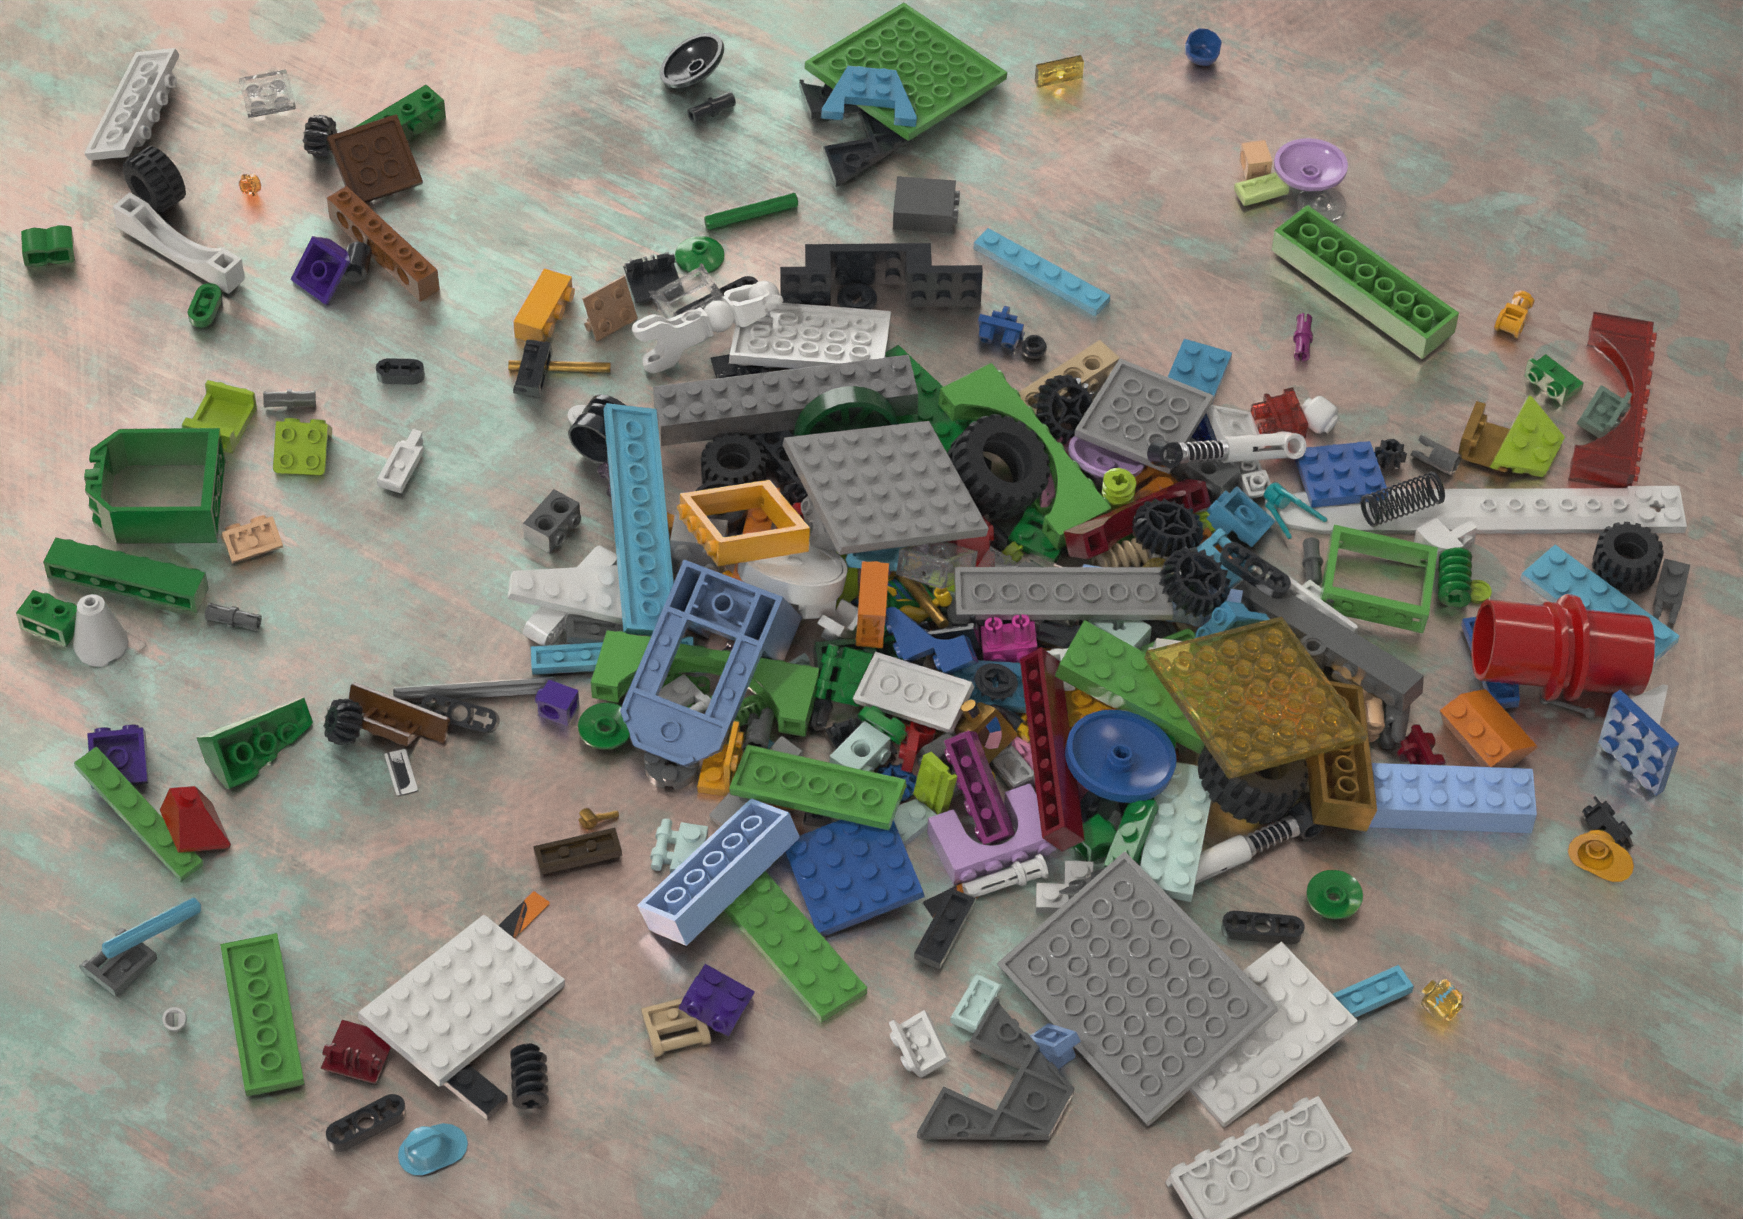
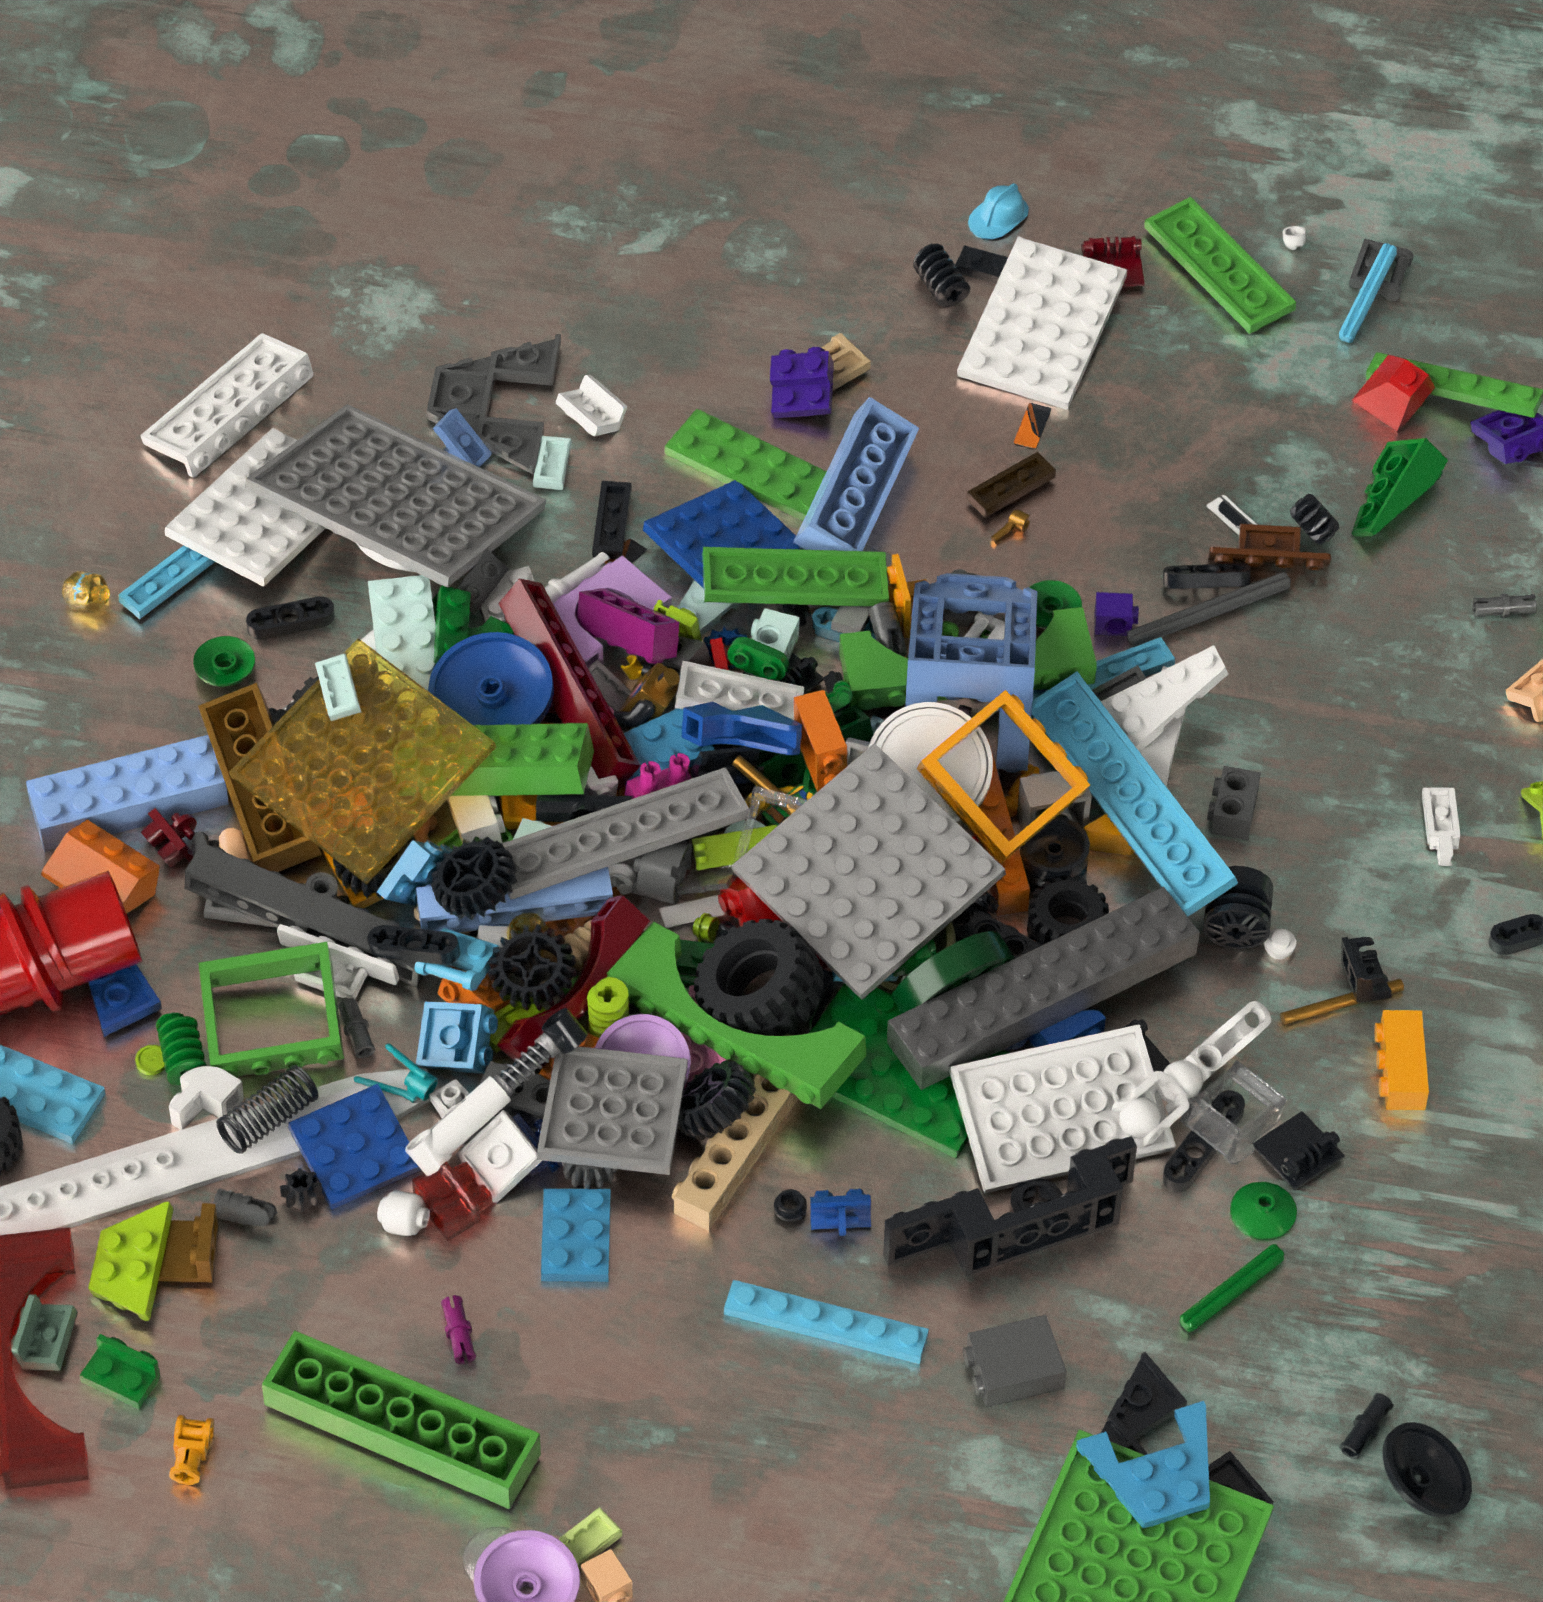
camera: 160 degrees right, 0 degrees up
black beam [326,1094,406,1152] -> none
medium nougat hinge [582,275,638,342] -> none
light aqua plate [650,819,708,874] -> none
black gear [974,663,1018,702] -> none
none -> light aqua plate [315,654,361,721]

